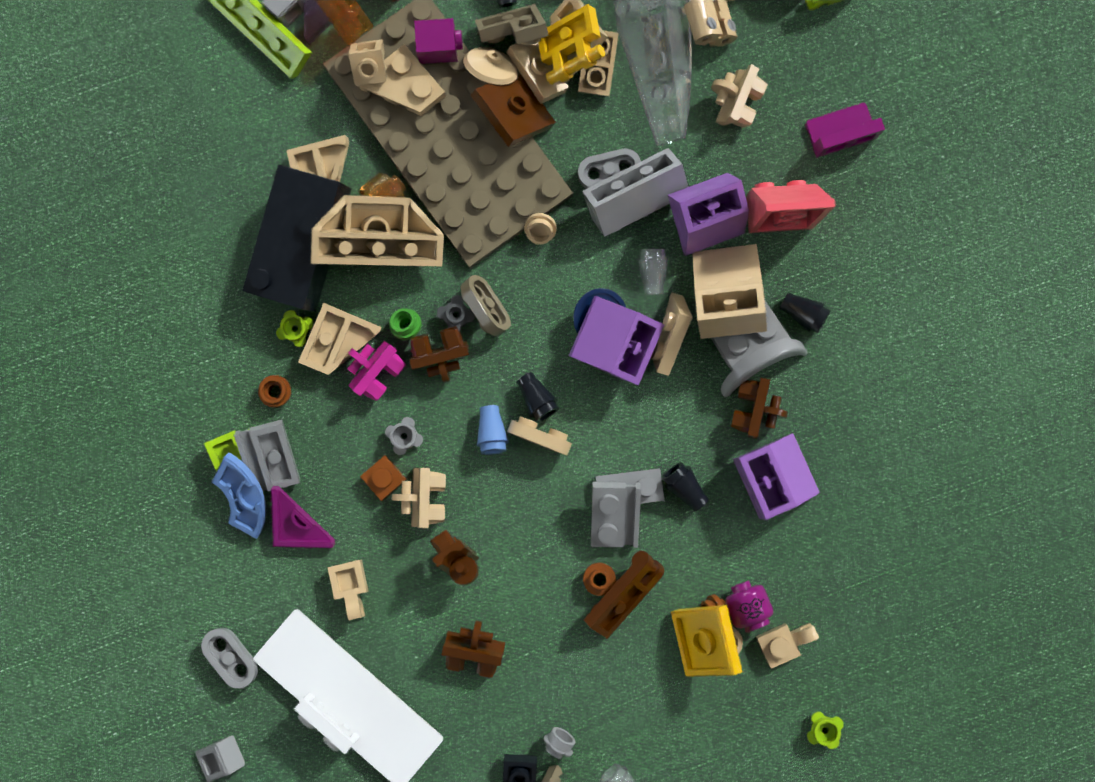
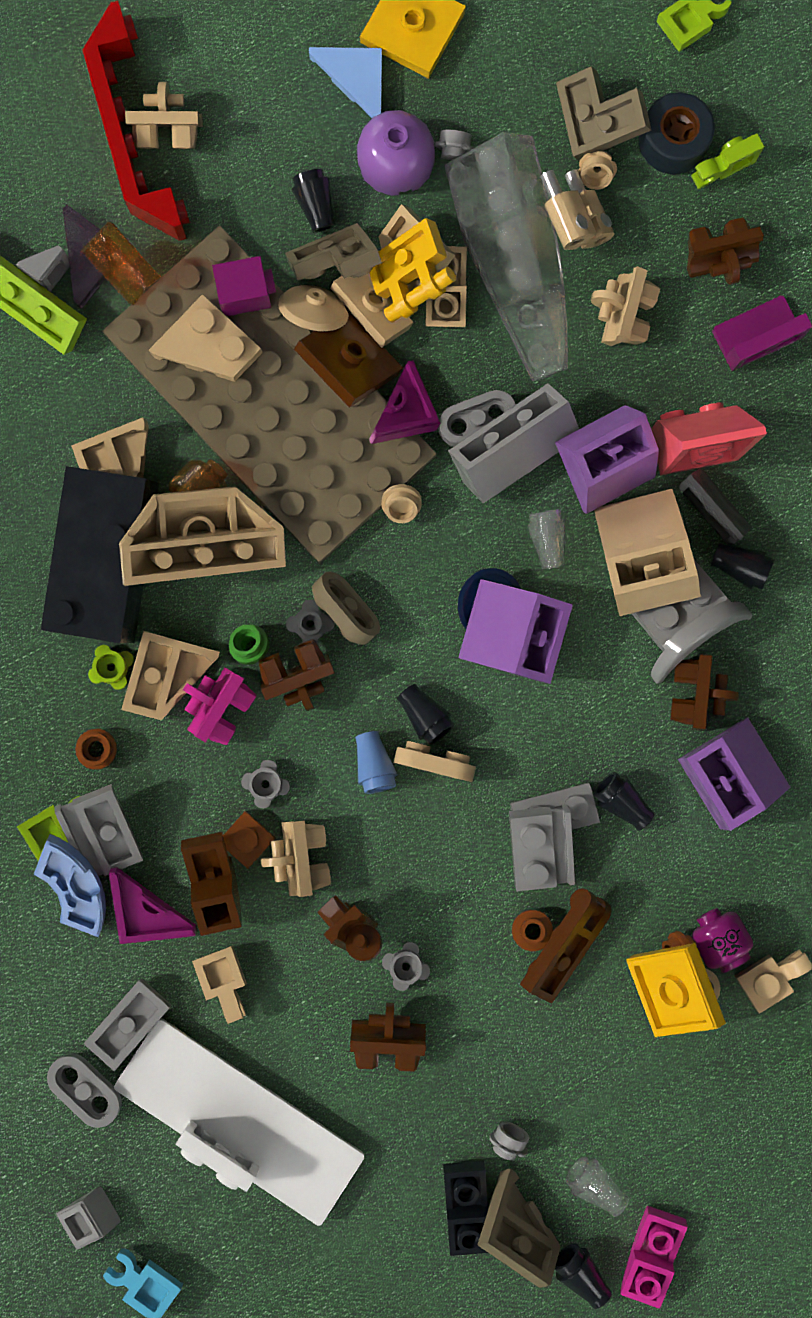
camera: 15 degrees left, 0 degrees up
tan bracket [348,39,387,86] -> none
tan wing [651,292,692,376] -> none
none -> light grey plate [83,978,172,1071]
none -> reddish brown brick [181,832,242,936]
none -> magenta tile [369,360,441,444]
none -> light grey plate [382,942,430,991]
none -> dark grey slope [679,468,751,546]
none -> reddish brown hips [687,217,764,285]

